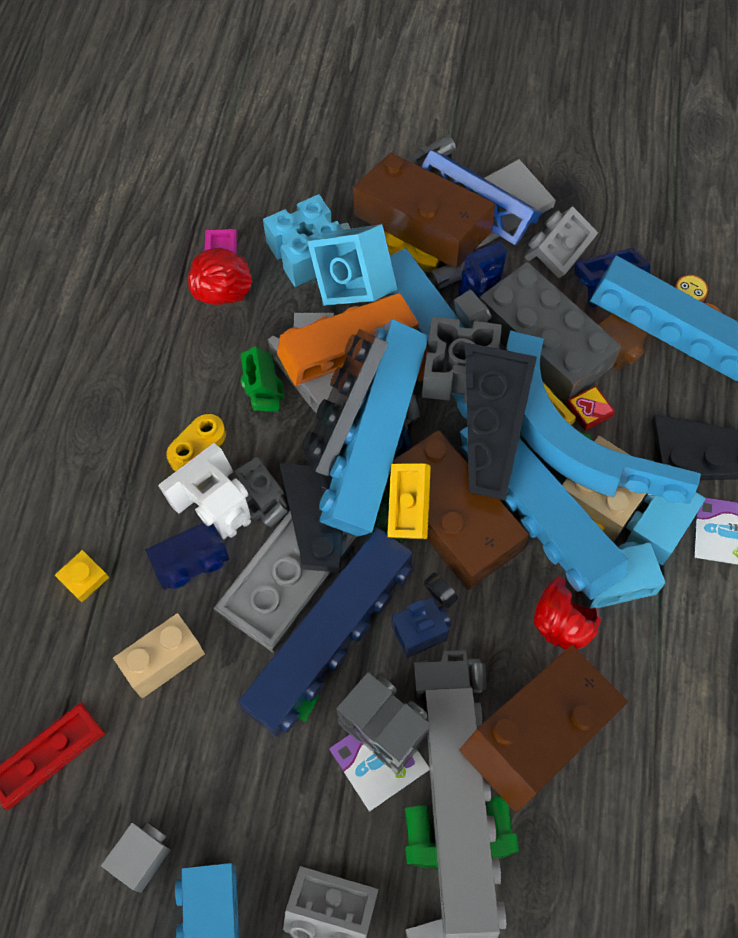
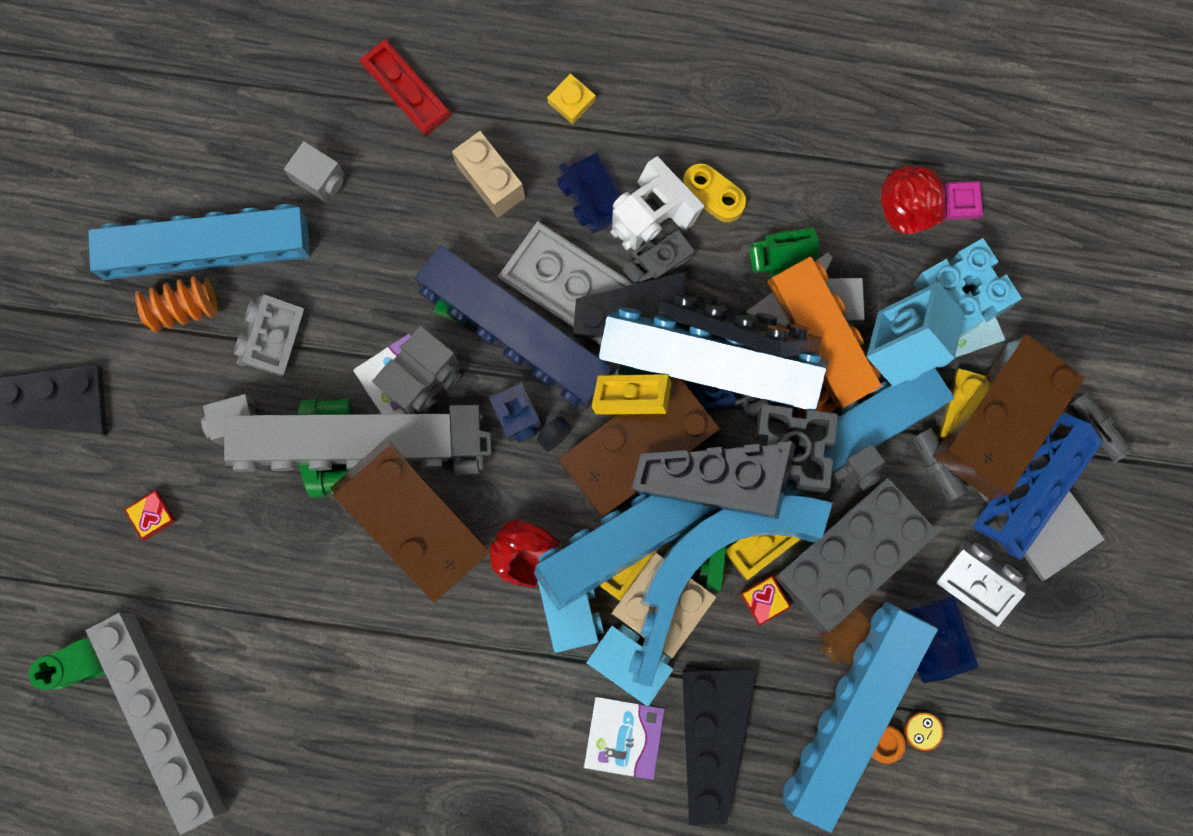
camera: 95 degrees right, 15 degrees up
clear blue bracket [458,241,508,298] -> none

